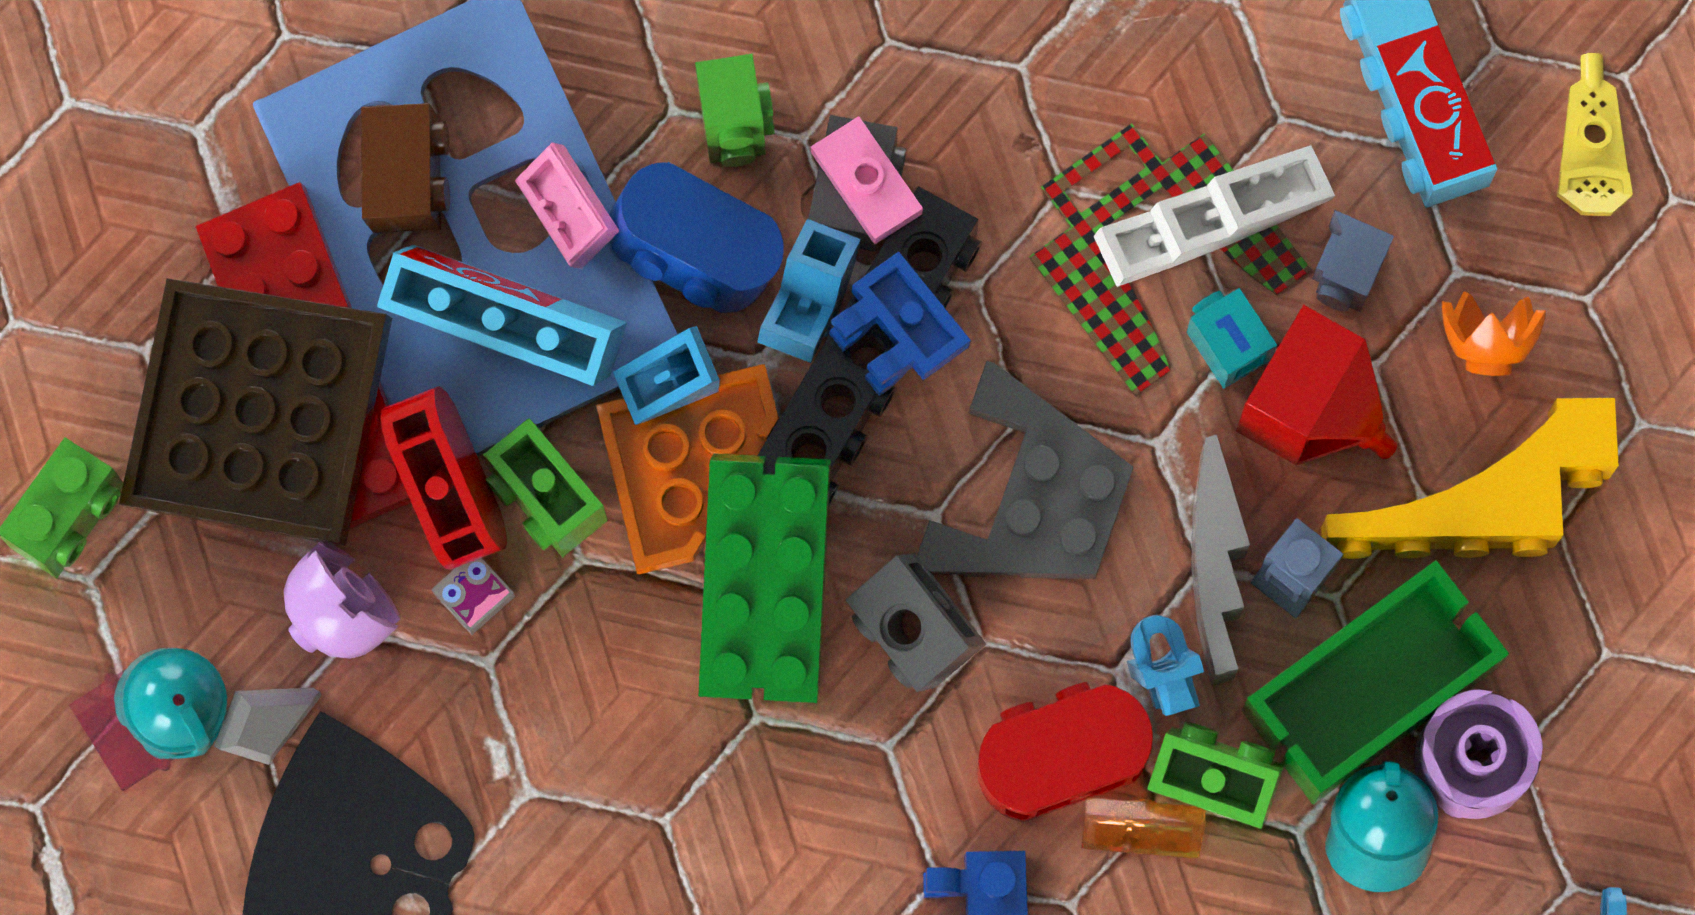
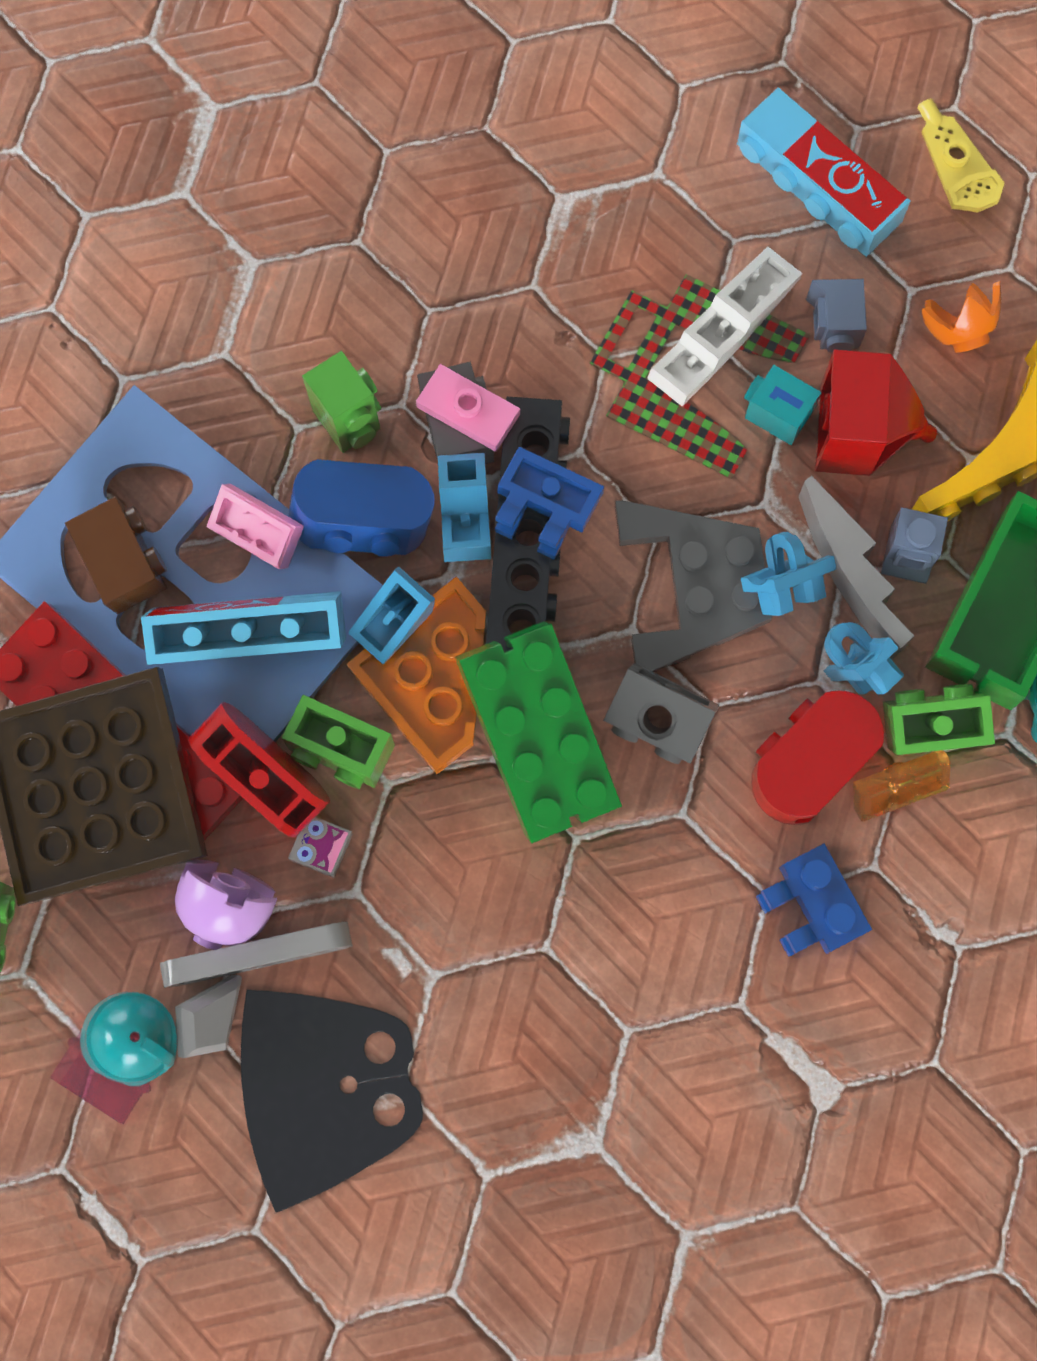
camera: 25 degrees left, 0 degrees up
none -> light grey beam [160,922,353,988]
none -> dark azure hips [741,532,836,616]

